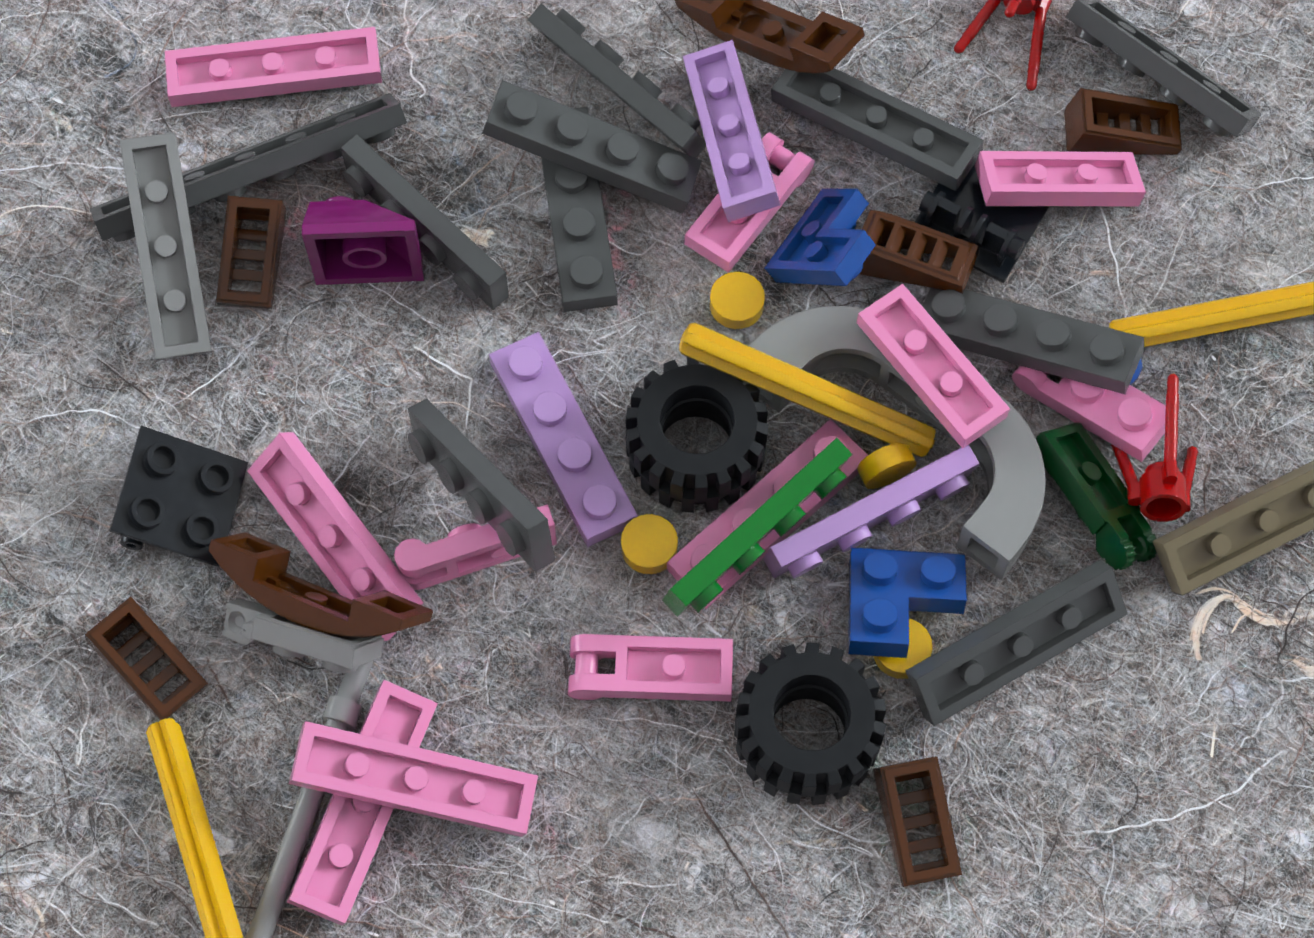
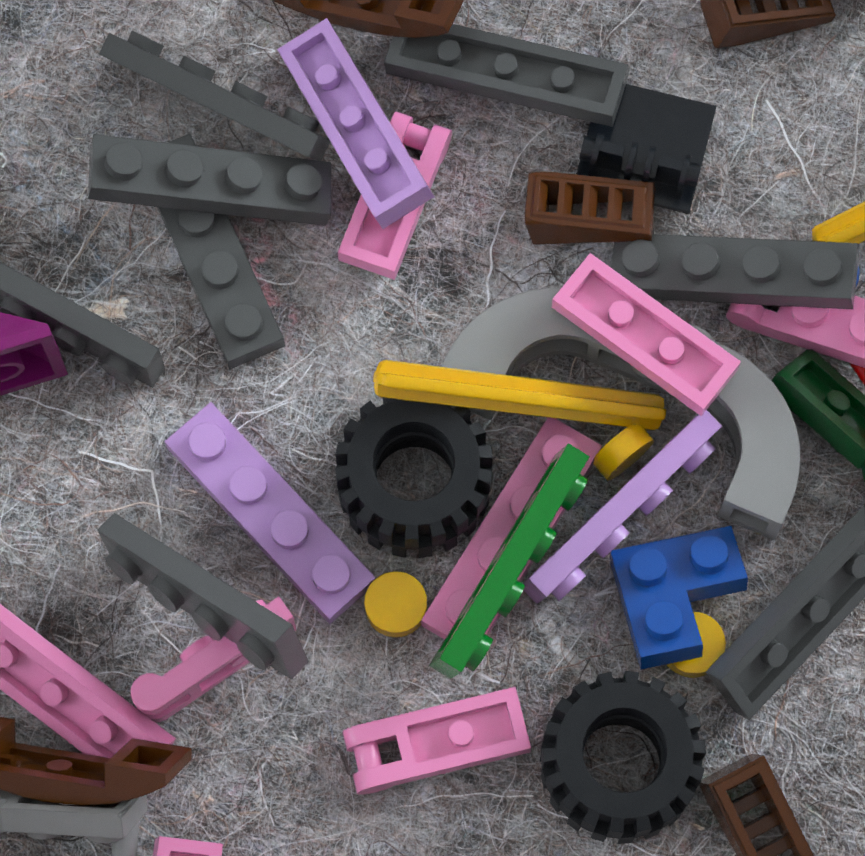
camera: 15 degrees left, 5 degrees up
yellow tile [710,272,765,329] -> none
blue plate [764,188,876,286] -> none
bright pink plate [974,151,1146,207] -> none

